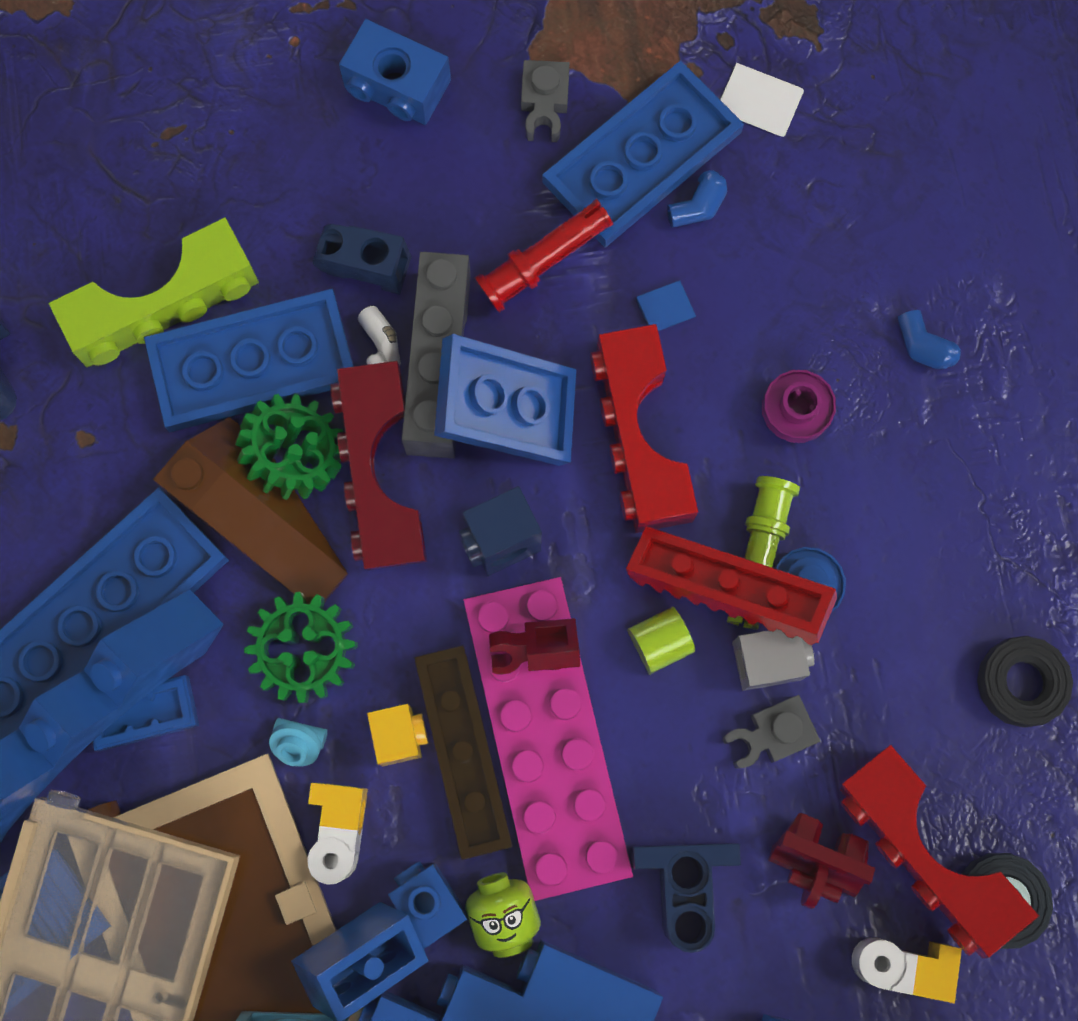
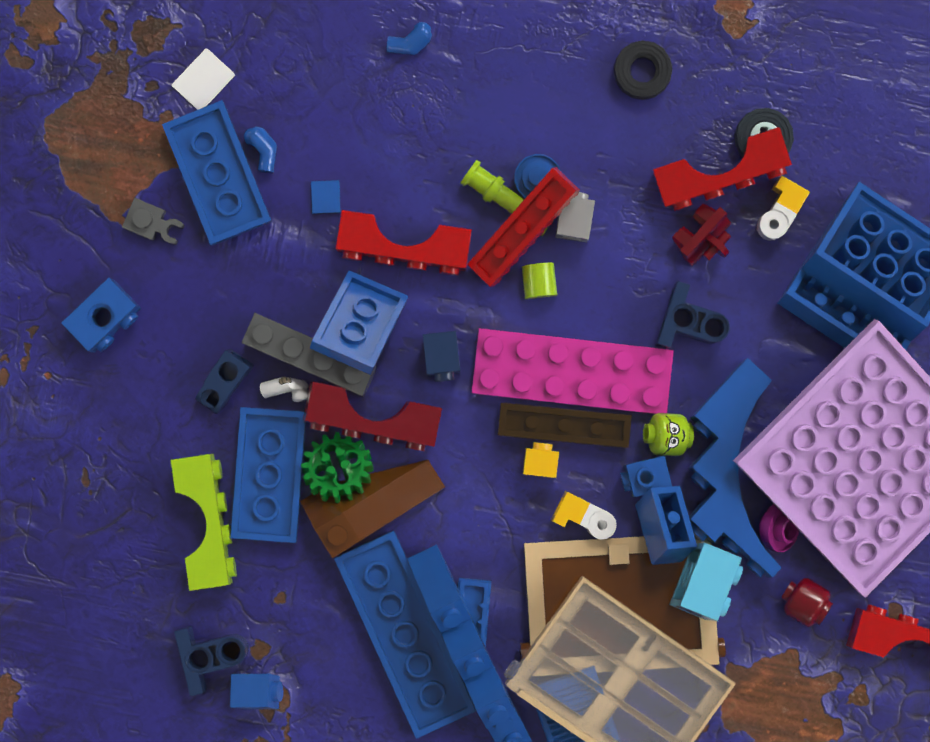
camera: 65 degrees left, 10 degrees up
green gear [244,592,358,703] -> none
medium azure plate [269,718,327,766] -> none
red pin [474,199,614,313] -> none
dark red plate [489,618,580,675] -> none
dark grey plate [722,695,821,769] -> none
magenta plate [762,370,836,443] -> none

